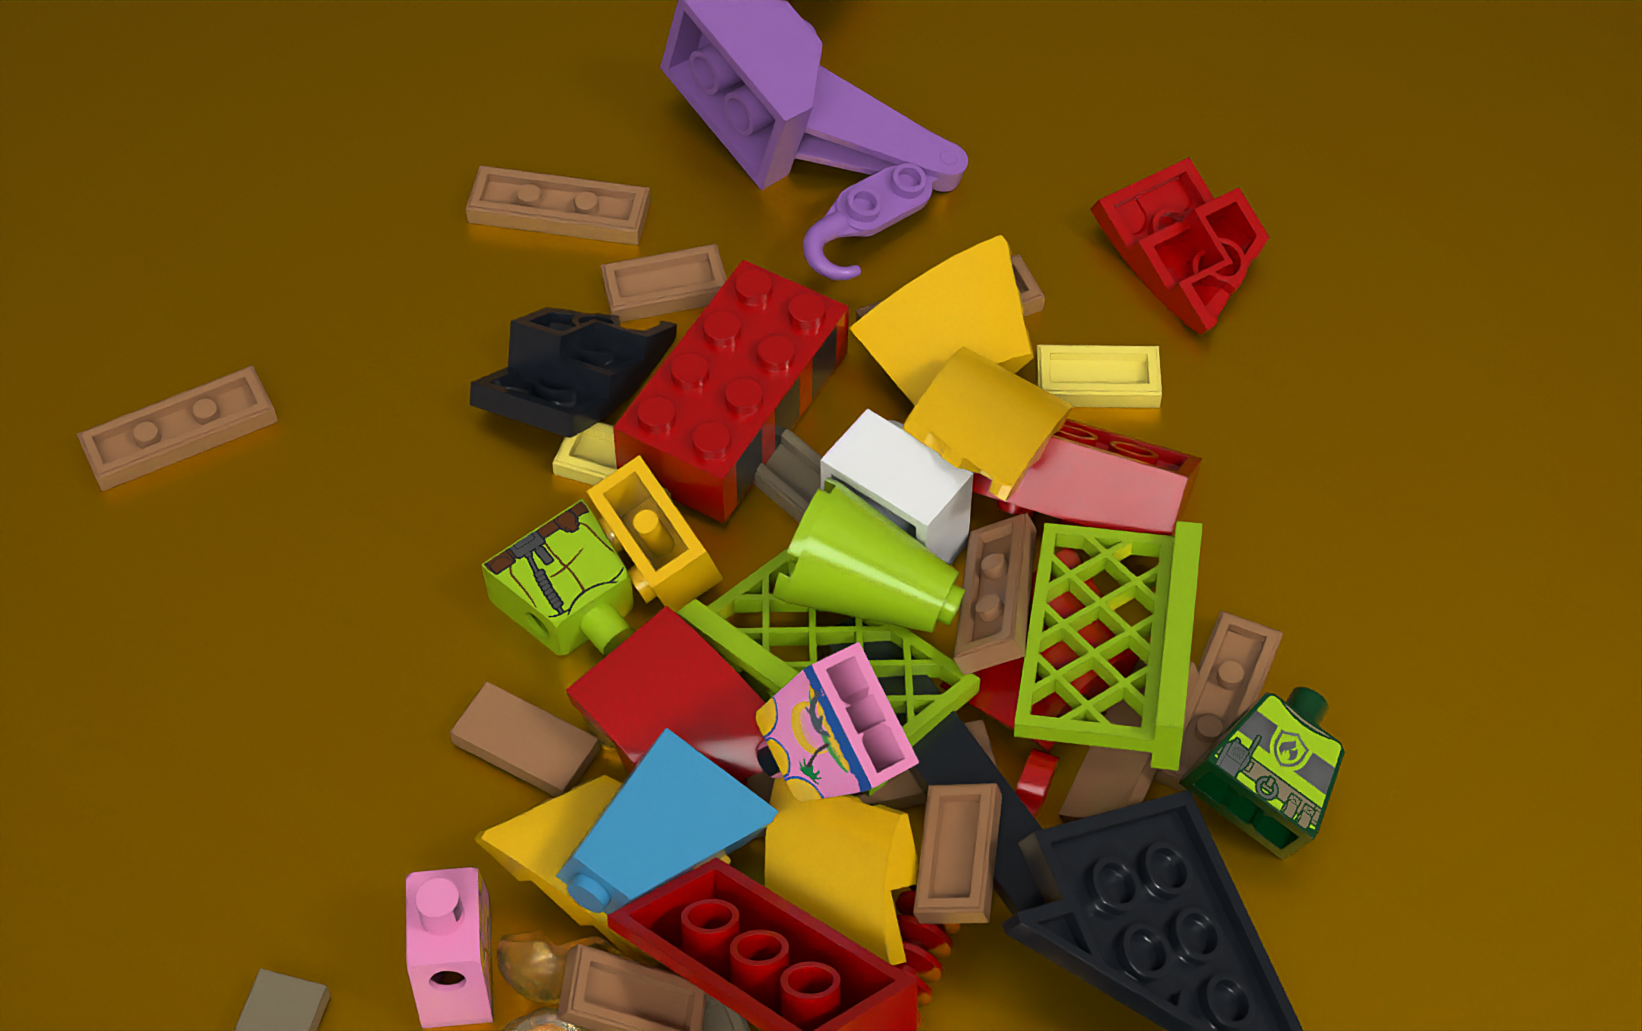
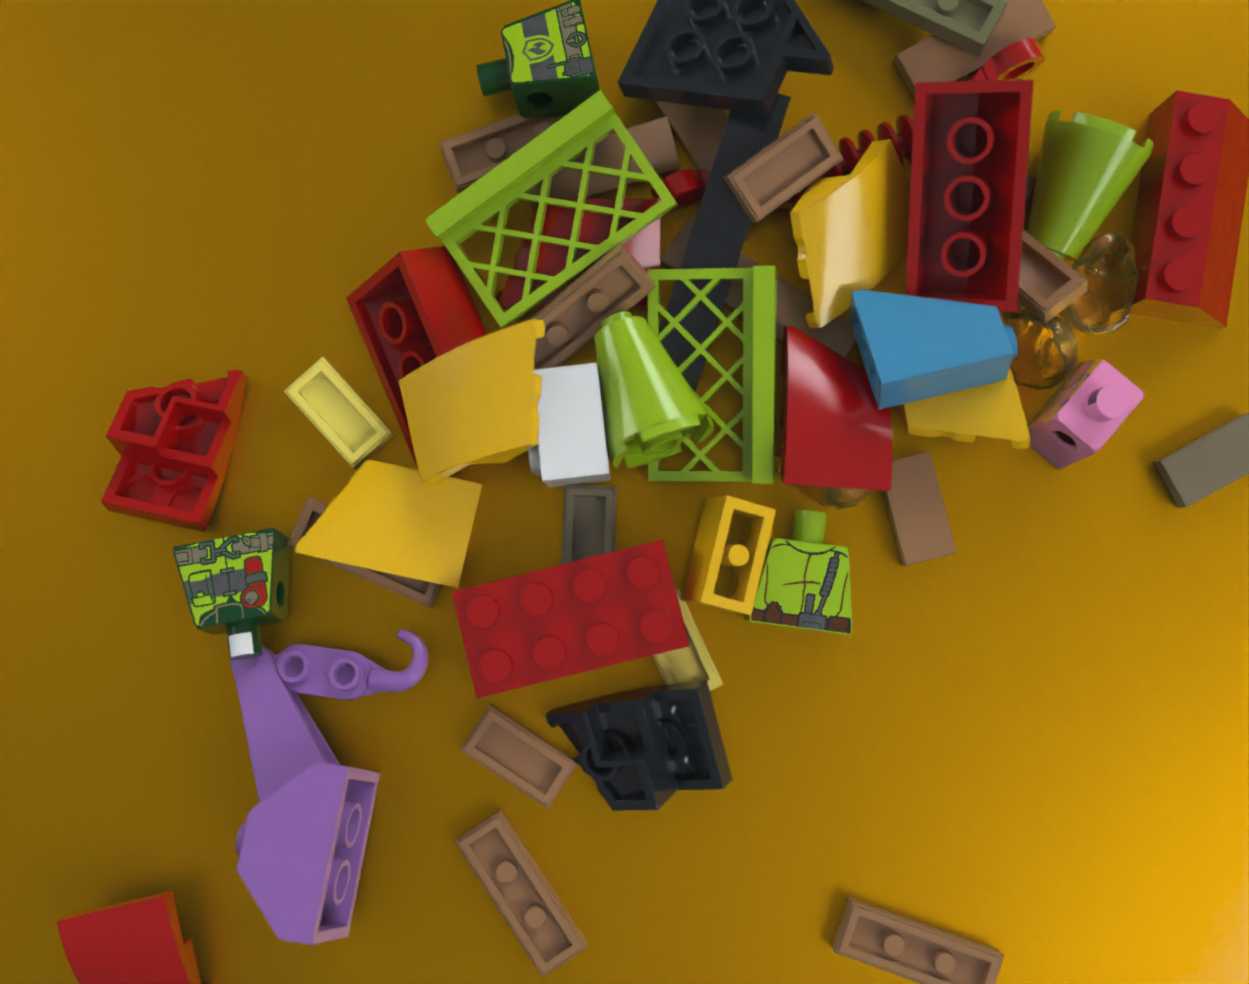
camera: 130 degrees left, 30 degrees up
bright pink torso [756,642,919,802] -> none
none -> torso [173,528,291,660]

